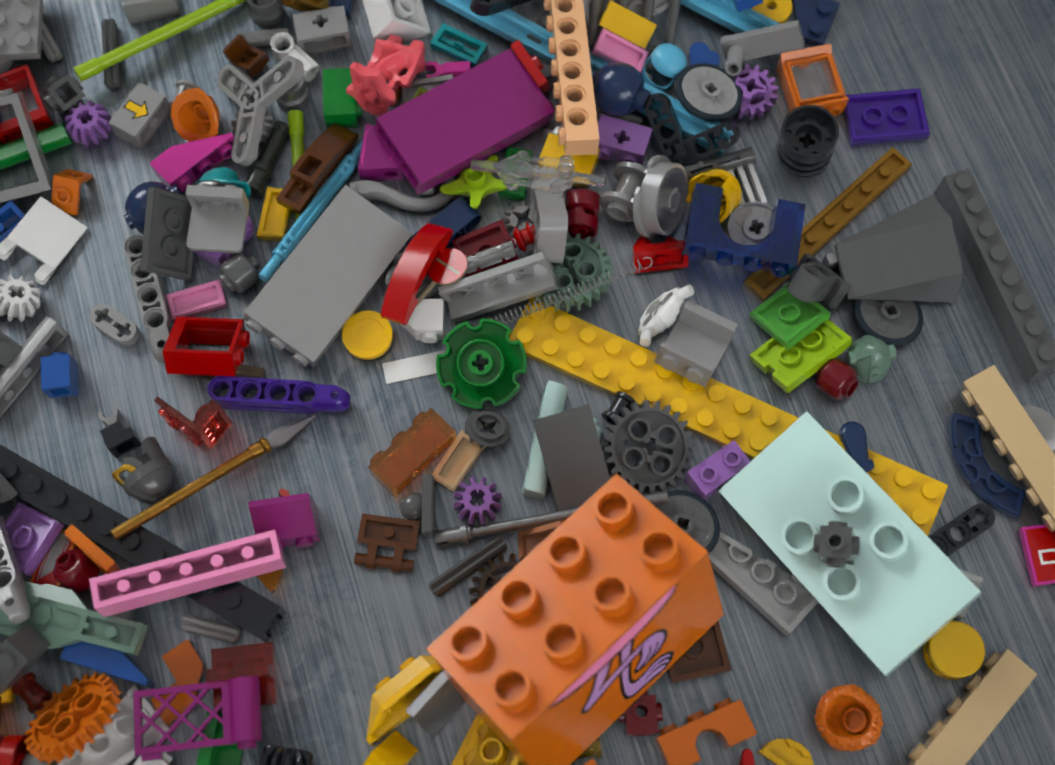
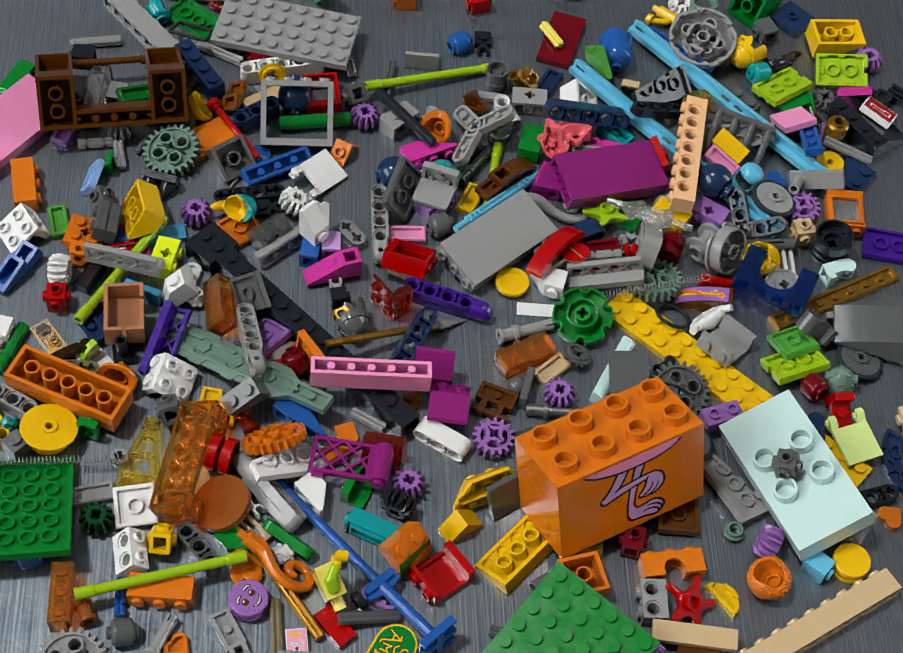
camera: 10 degrees right, 15 degrees down
none -> white slope [299,200,330,246]
none -> dark pink slope [302,247,362,287]
none -> lavender brick [322,231,341,259]
none -> black axle [374,87,437,147]
none -> dark blue beam [389,306,438,361]
none -> medium lavender gear [391,466,426,499]
none -> white beam [413,416,472,462]
none -> magenta slope [427,382,471,425]
none -> medium lavender gear [472,417,515,459]
none -> light grey pin [495,318,554,345]
none -> dark blue beam [545,98,630,129]
none -> black piece [655,303,691,329]
none -> slope [672,286,733,312]
none -> sand green plate [724,521,745,542]
none -> medium lavender gear [753,524,784,557]
none -> tan brick [788,218,816,247]
none -> medium azure brick [799,551,836,585]
none -> light aqua leg [818,258,856,288]
none -> red bracket [824,392,855,441]
none -> yellowish green flag [825,407,884,467]
none -> orange tile [876,506,901,531]

